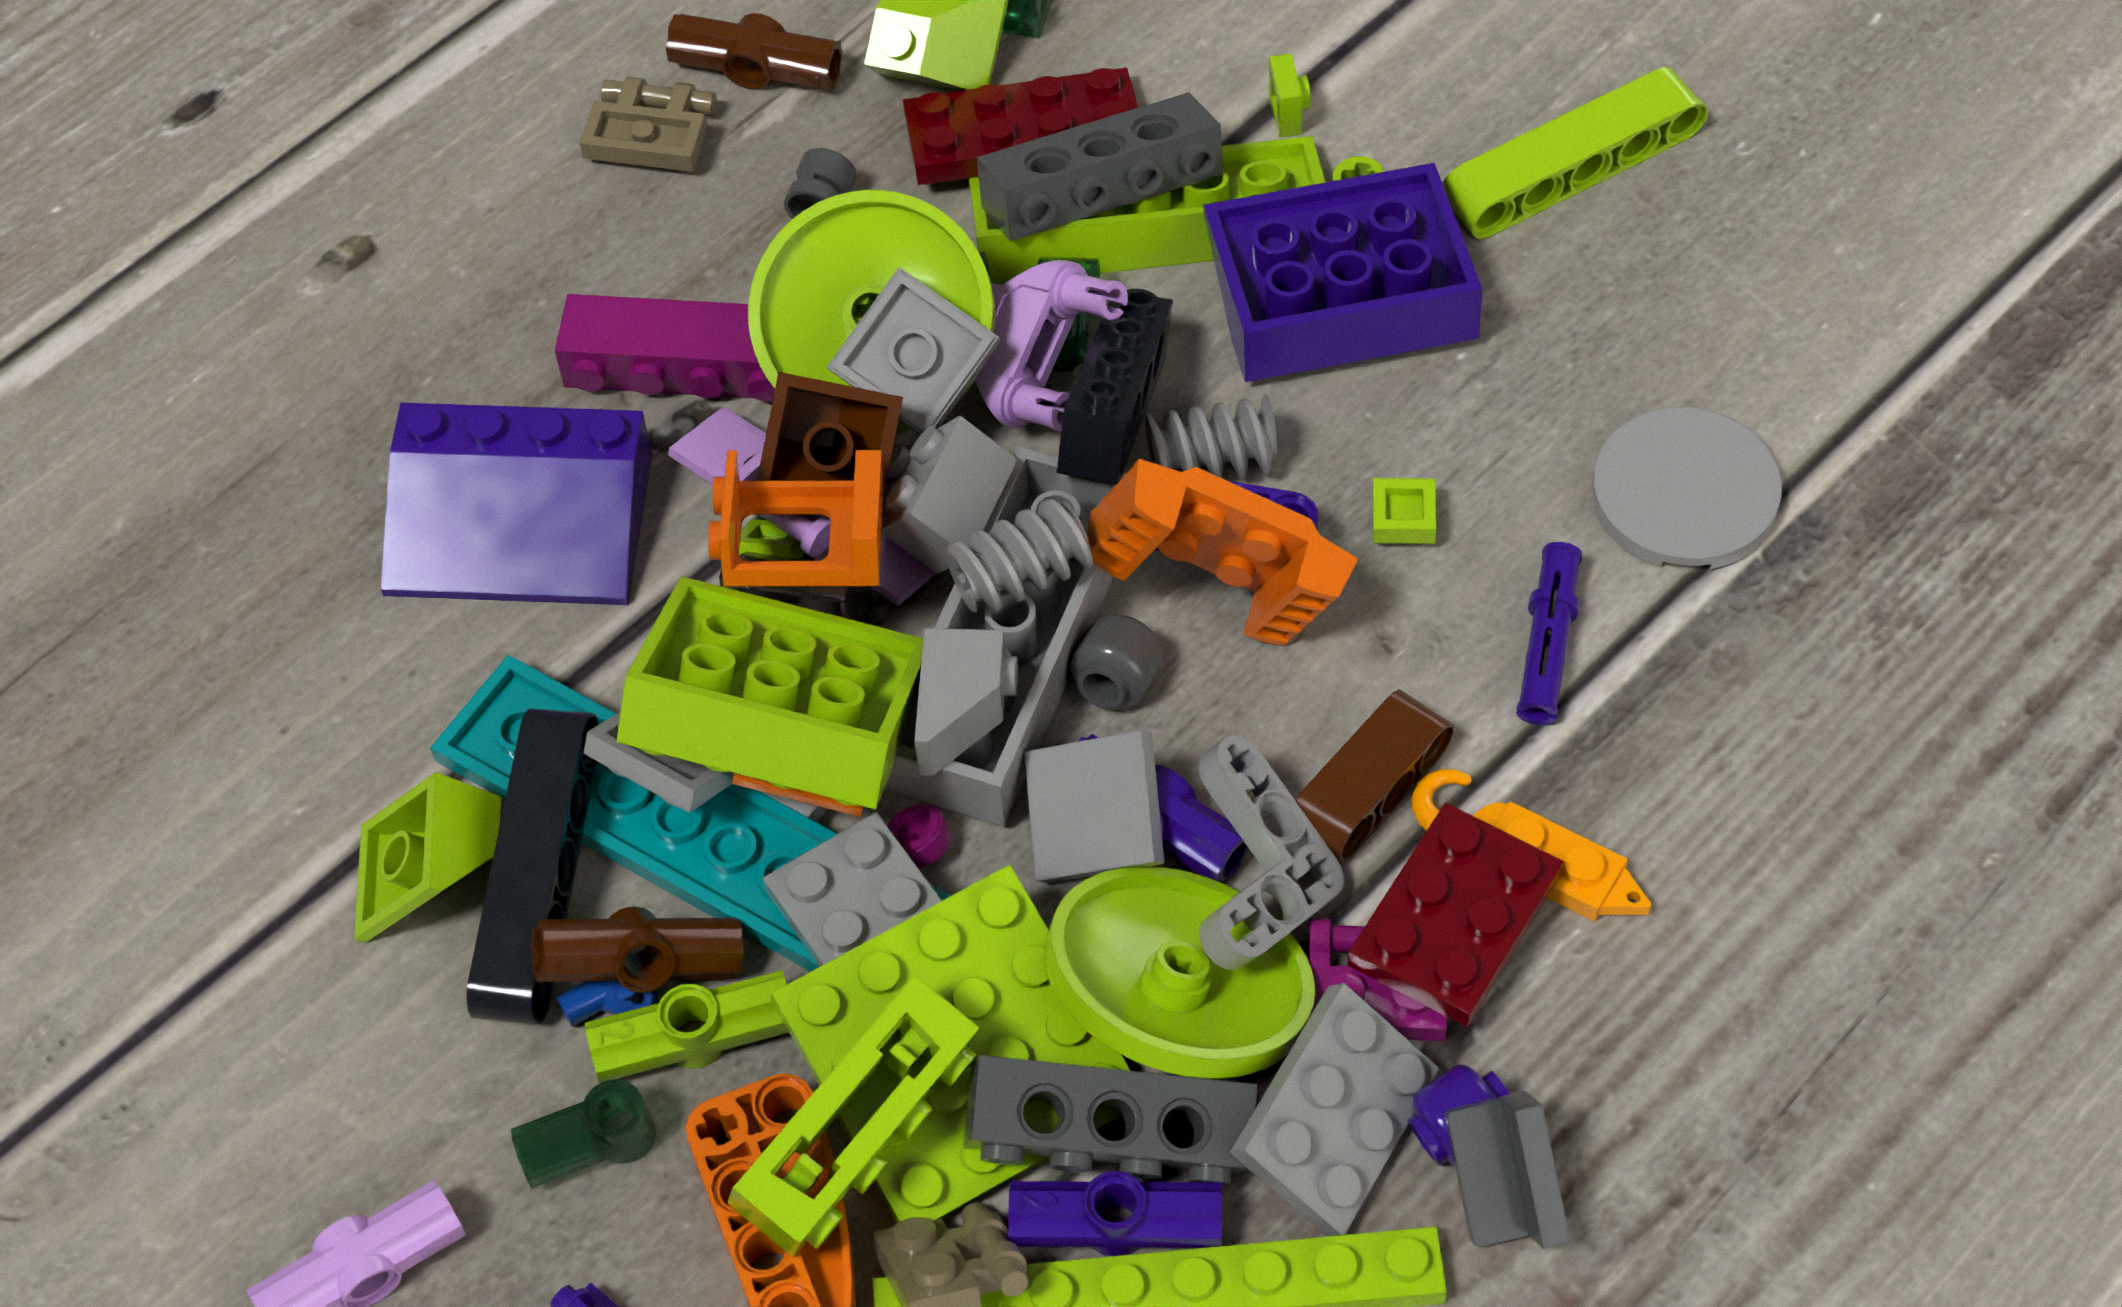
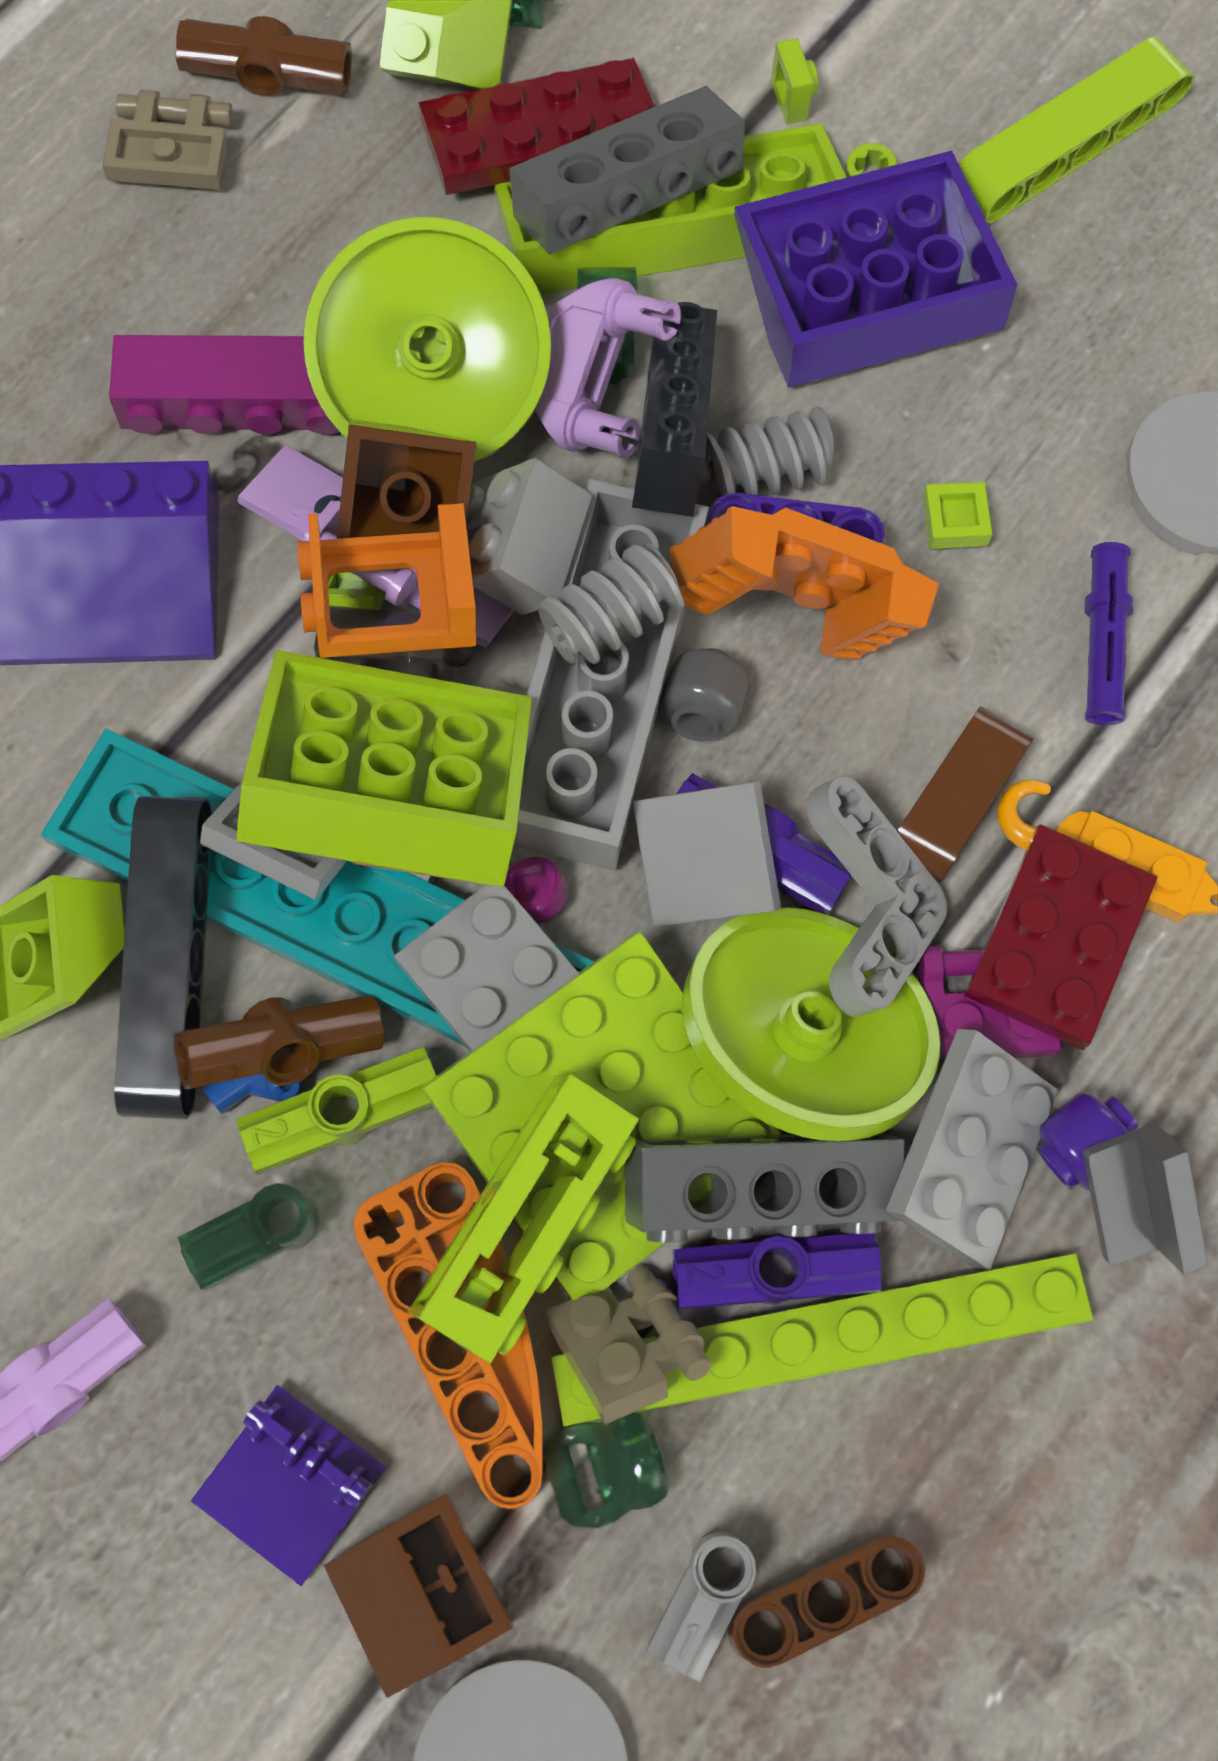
camera: 15 degrees left, 15 degrees up
dark grey wheel [784,148,856,219] -> none
light grey tile [827,267,1001,435] -> none
light grey slope [914,628,1018,776] -> none

